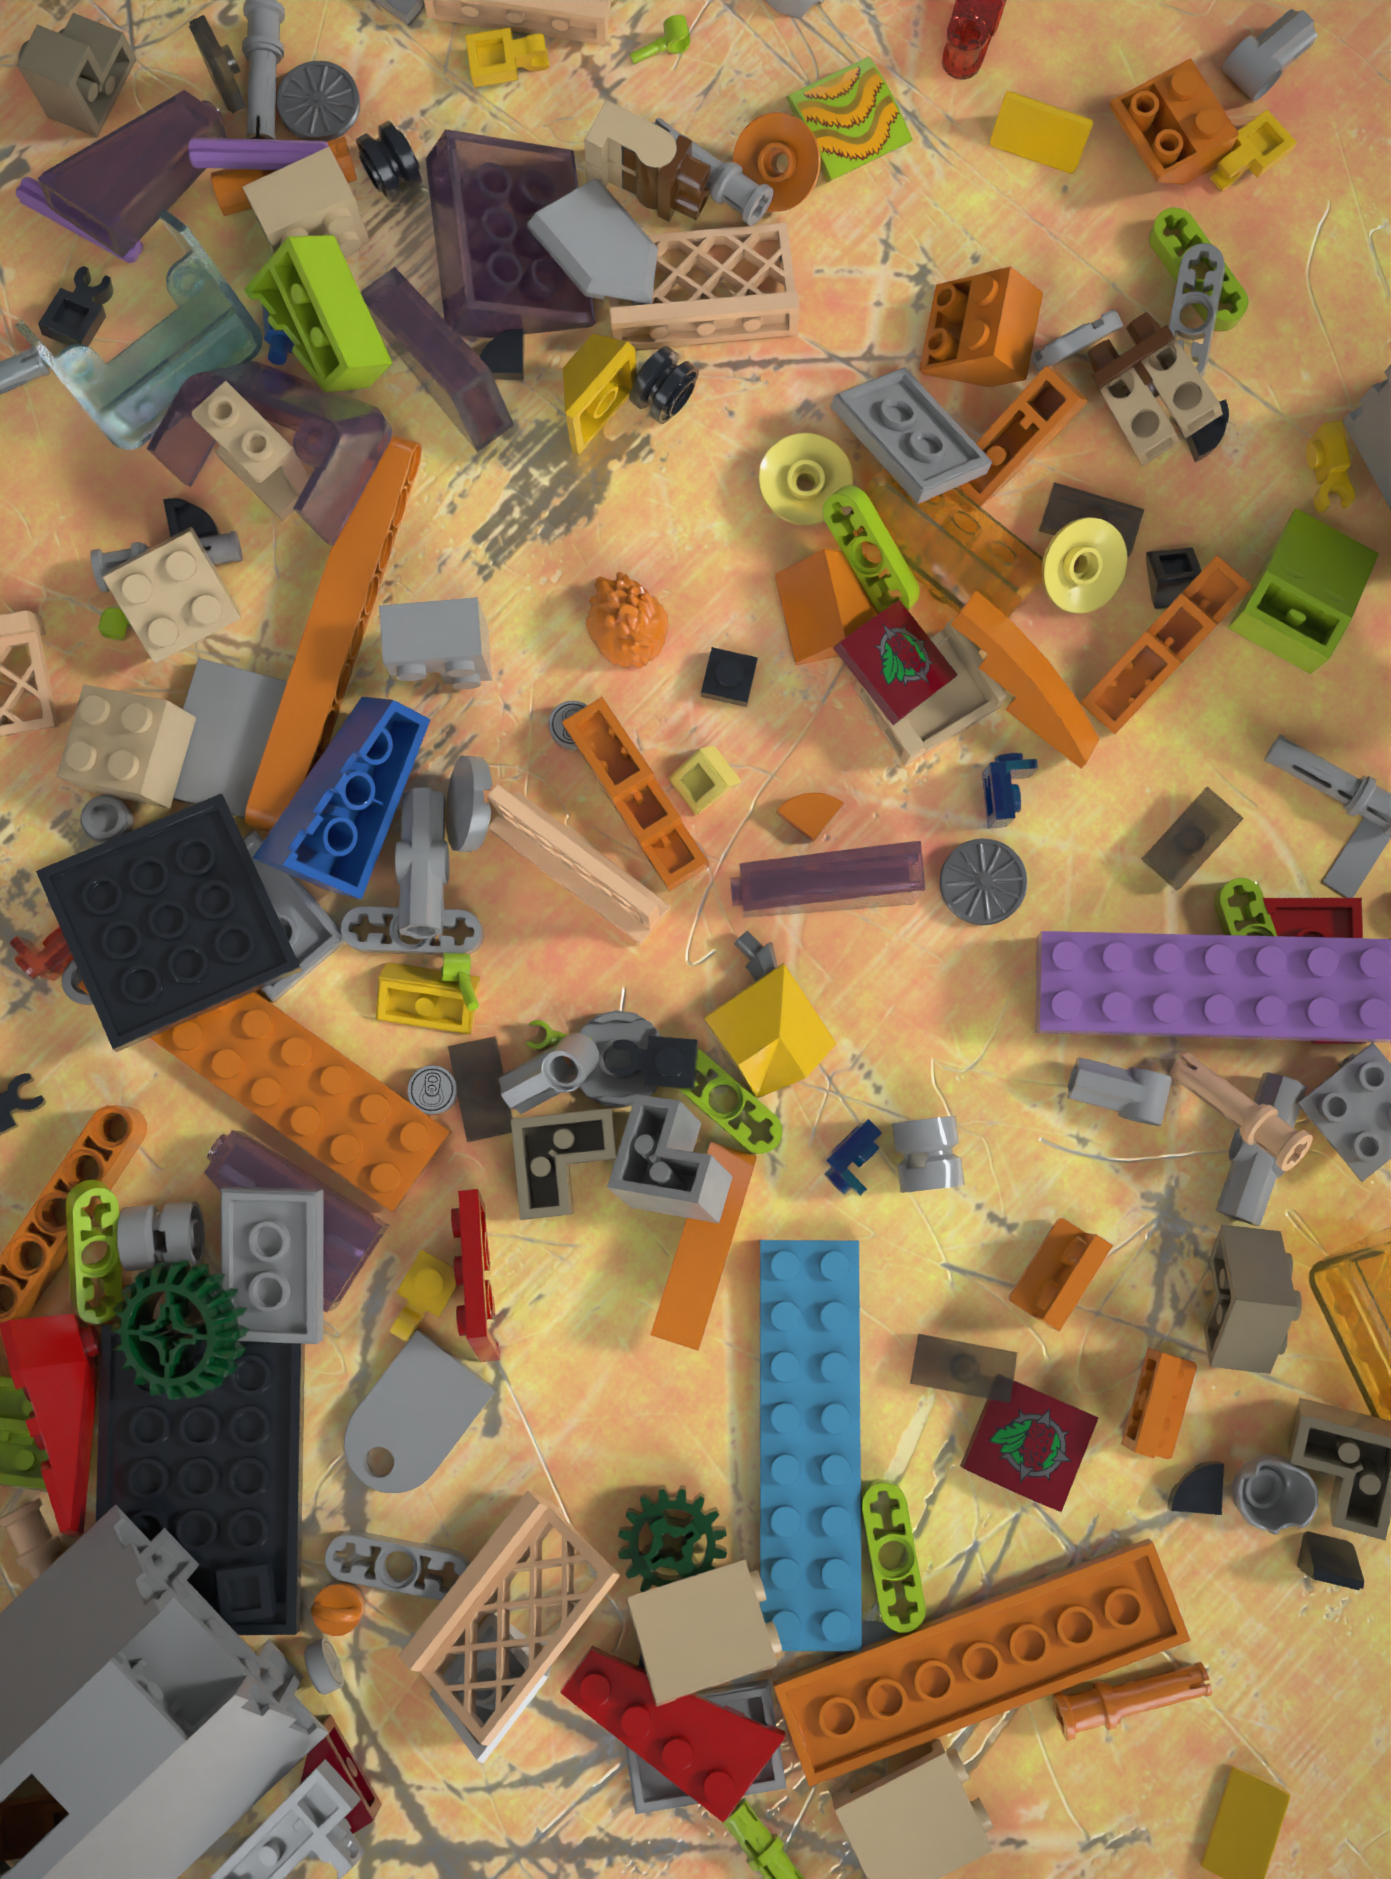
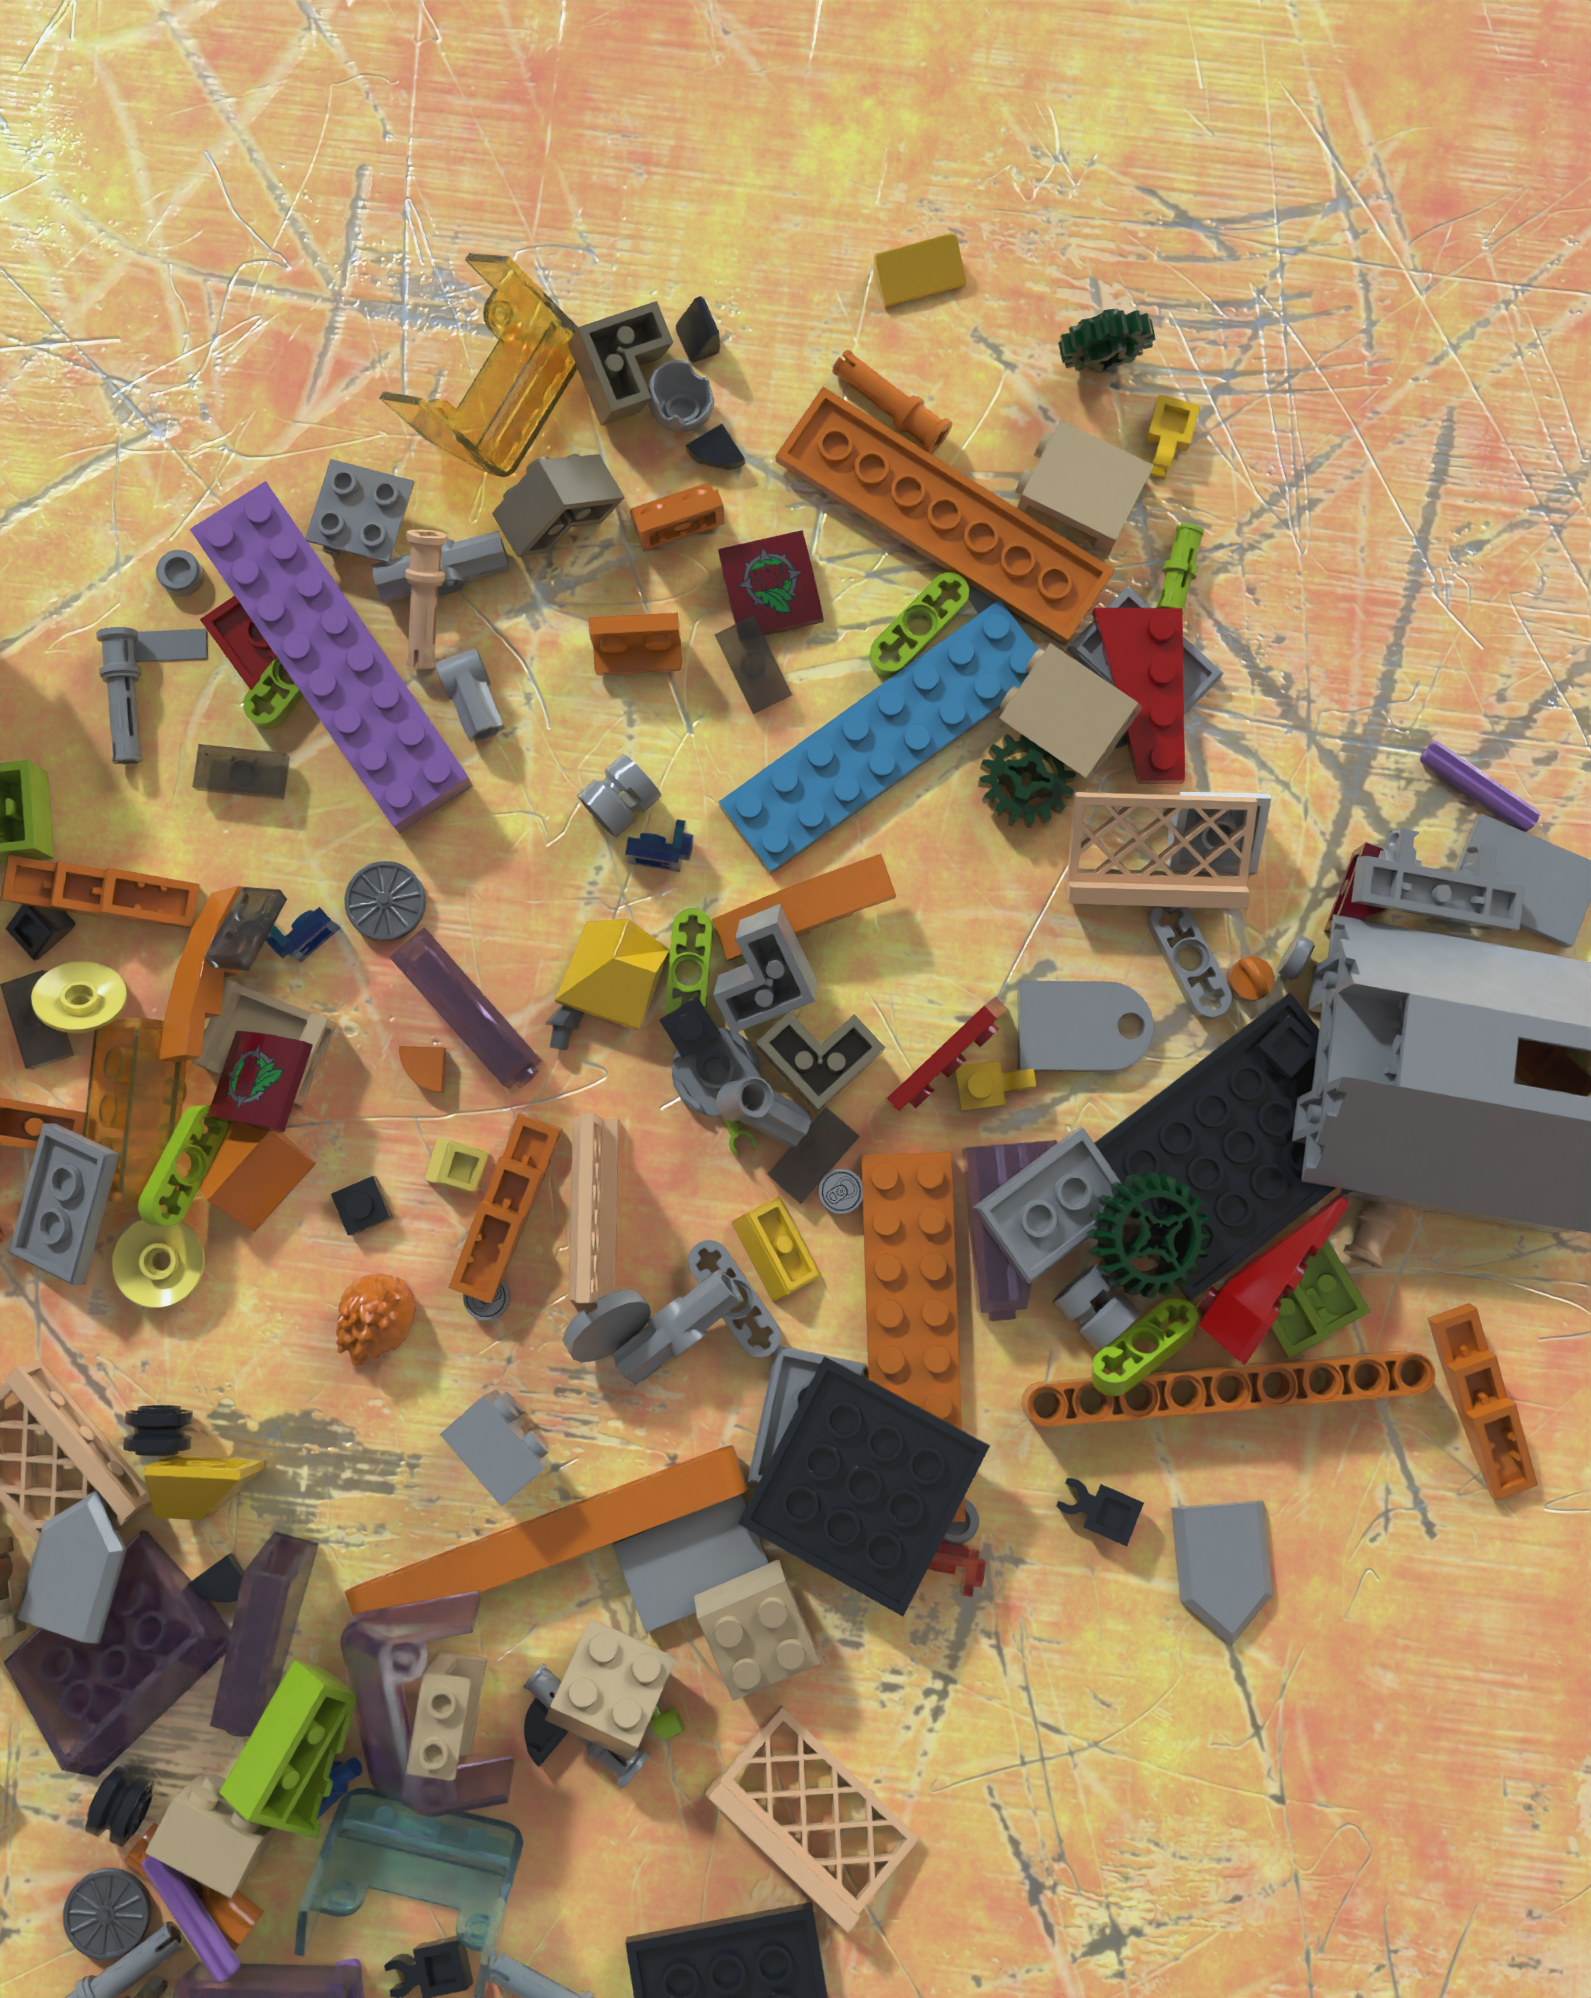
camera: 130 degrees left, 0 degrees up
light grey tile [81,795,133,844] -> none
blue wedge [253,697,431,900] -> none
lime hand [441,952,479,1011] -> none
none -> clear smoke plate [204,887,287,971]

